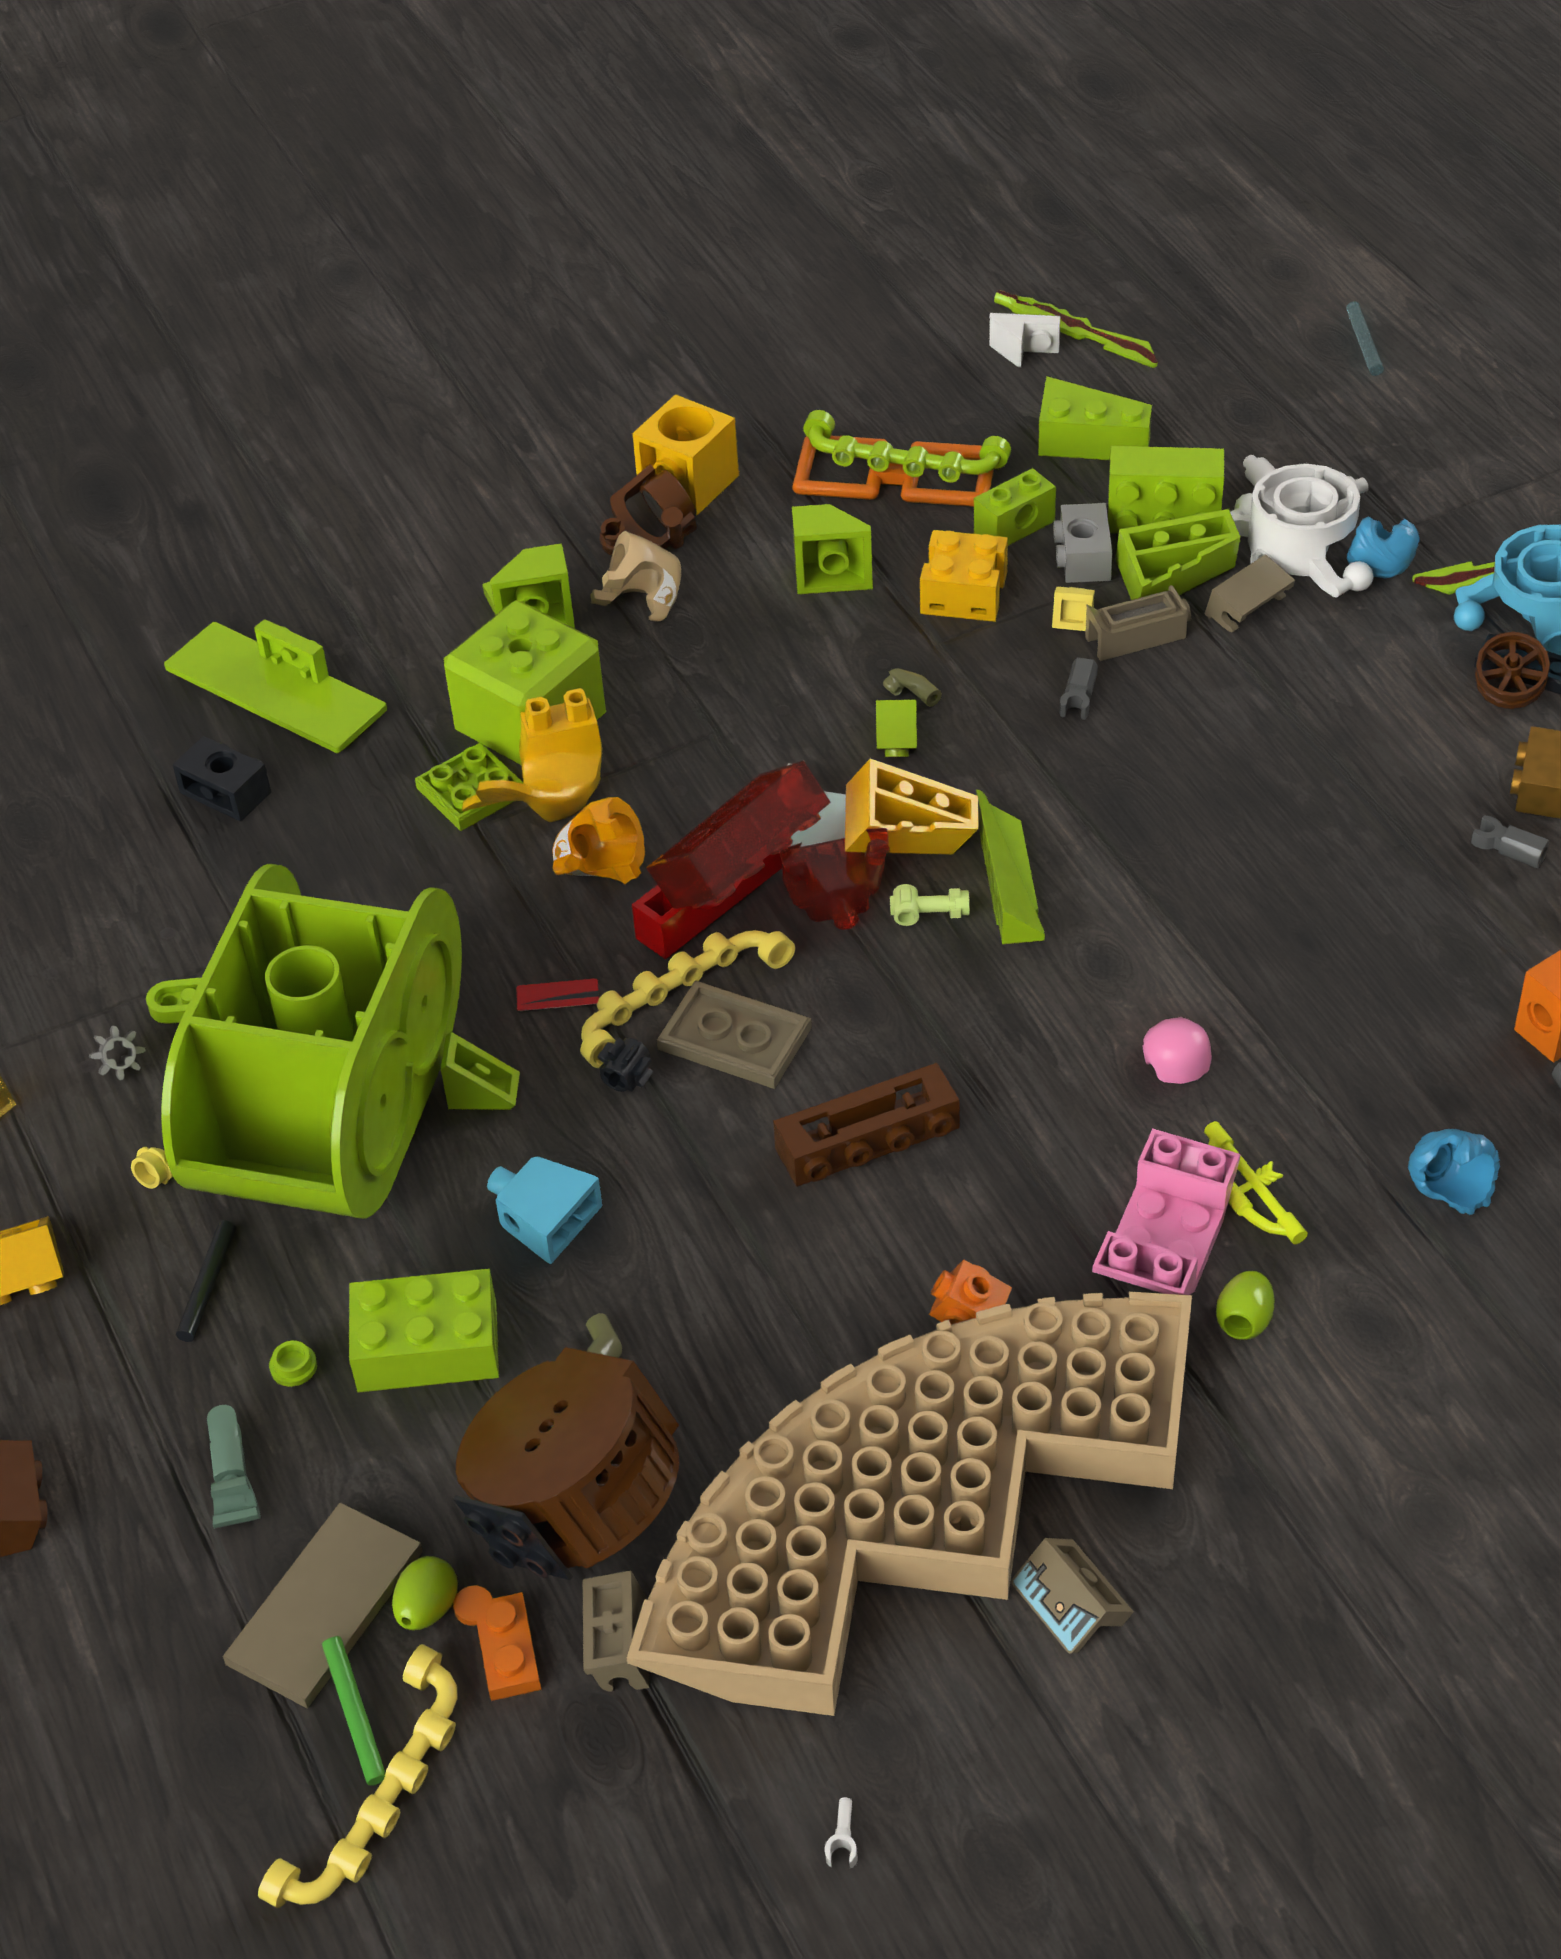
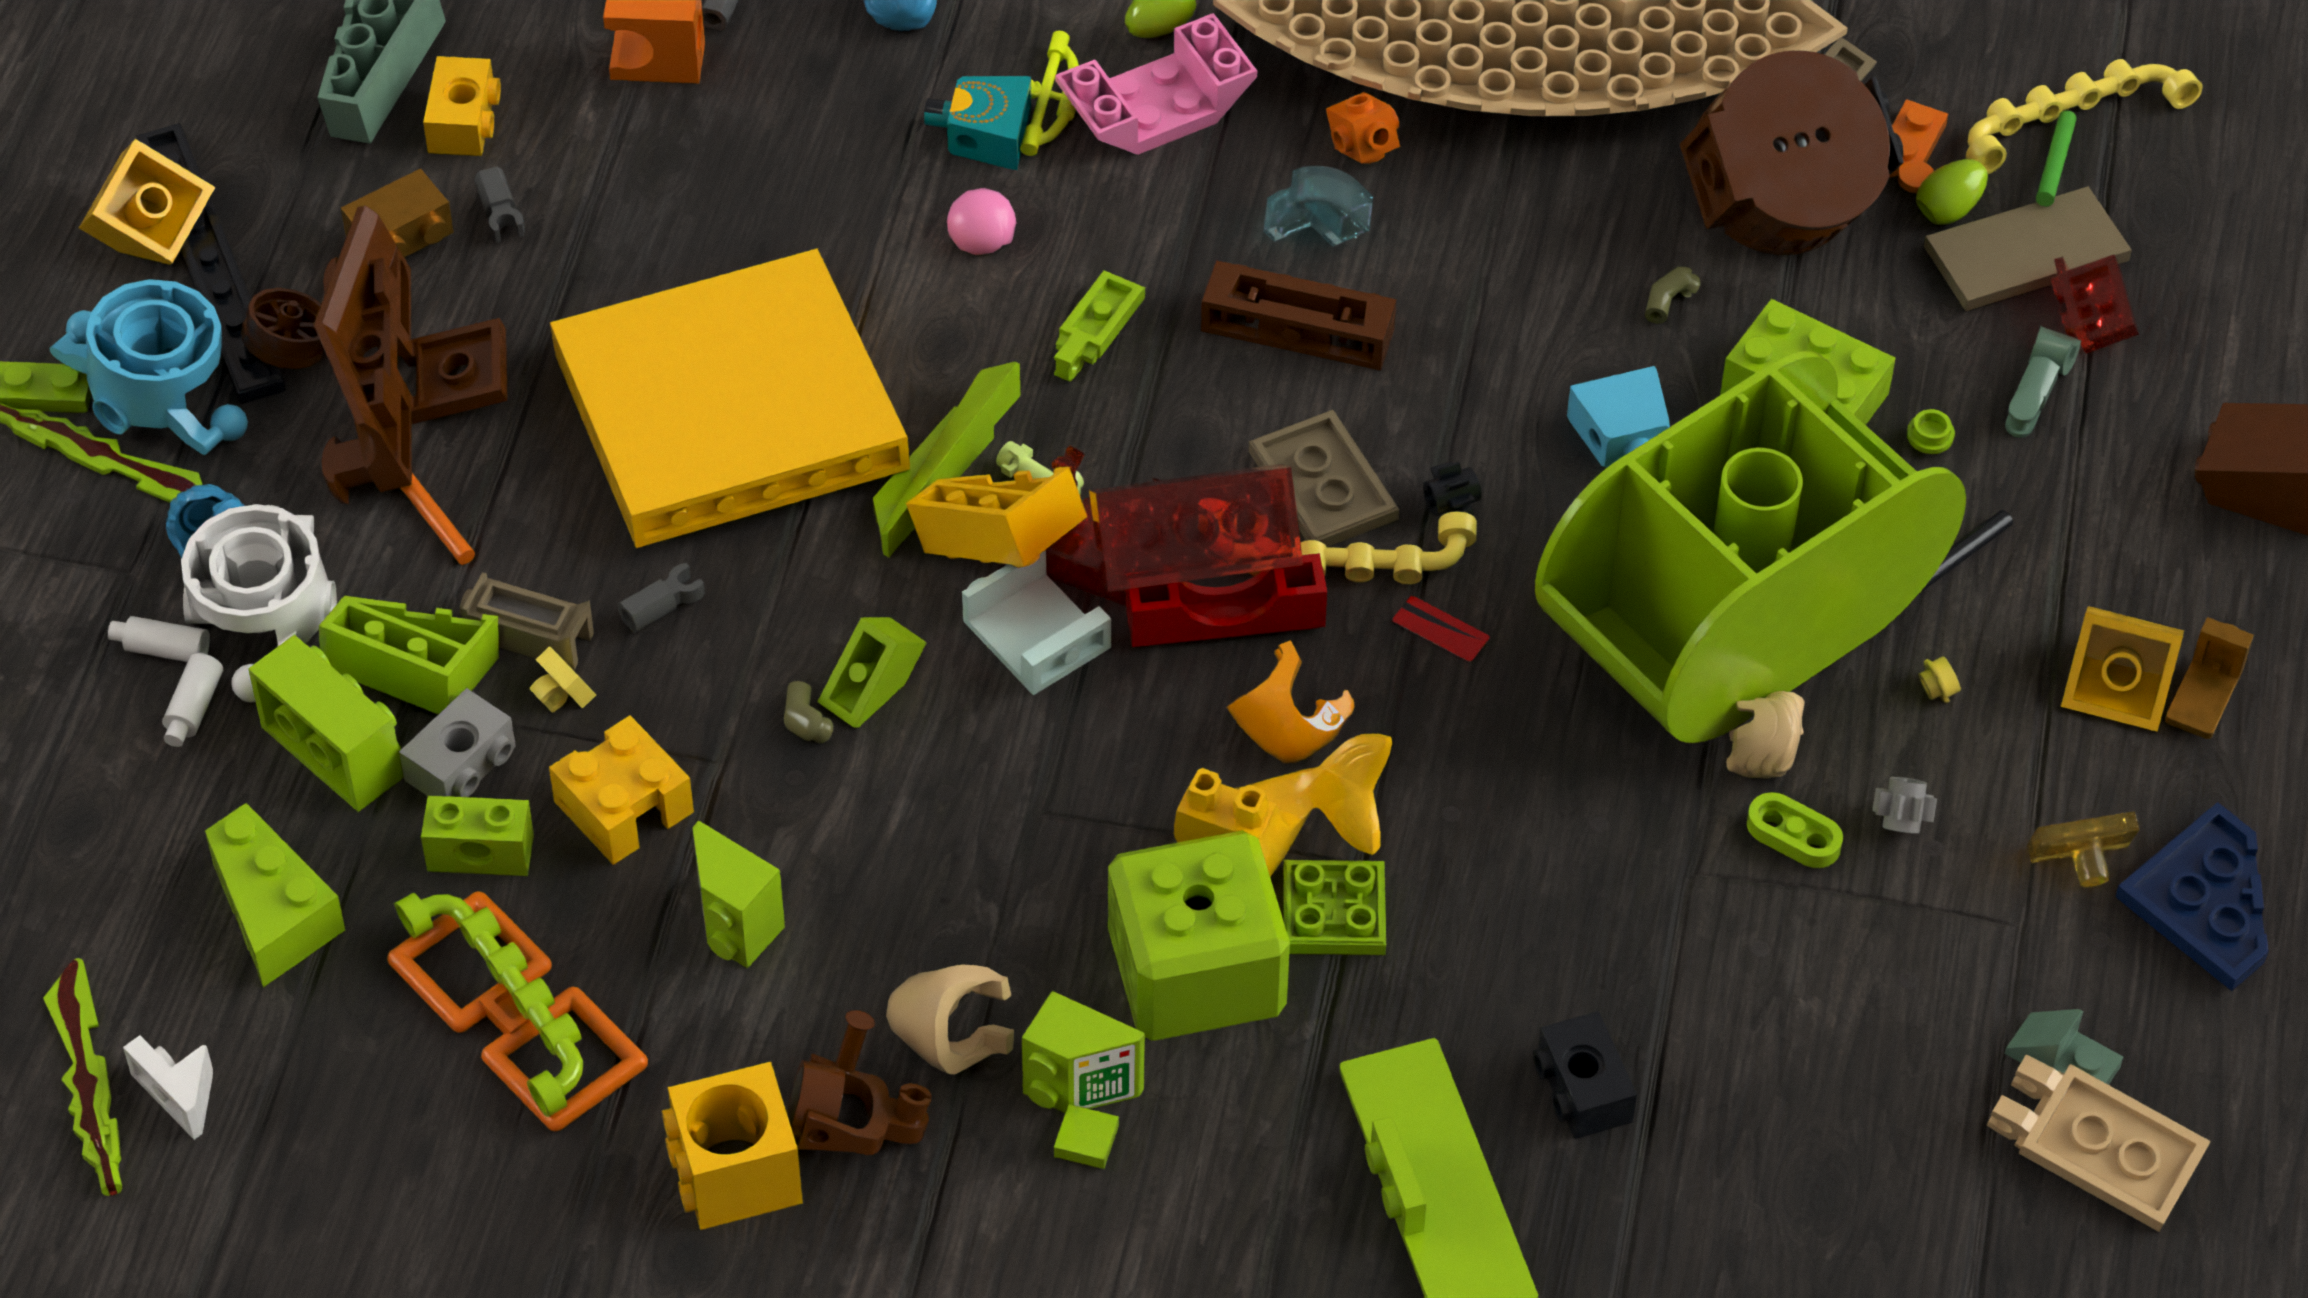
camera: 145 degrees left, 5 degrees up
dark tan hinge [1204,554,1295,632] -> none
none -> reddish brown piece [314,205,507,504]
none -> orange bar [400,473,475,565]
none -> yellow panel [550,248,910,548]
none -> teal torso [924,76,1032,170]
none -> lime hinge [1054,270,1145,382]
none -> clear light blue brick [1263,166,1373,246]
none -> clear red bracket [2051,254,2139,354]

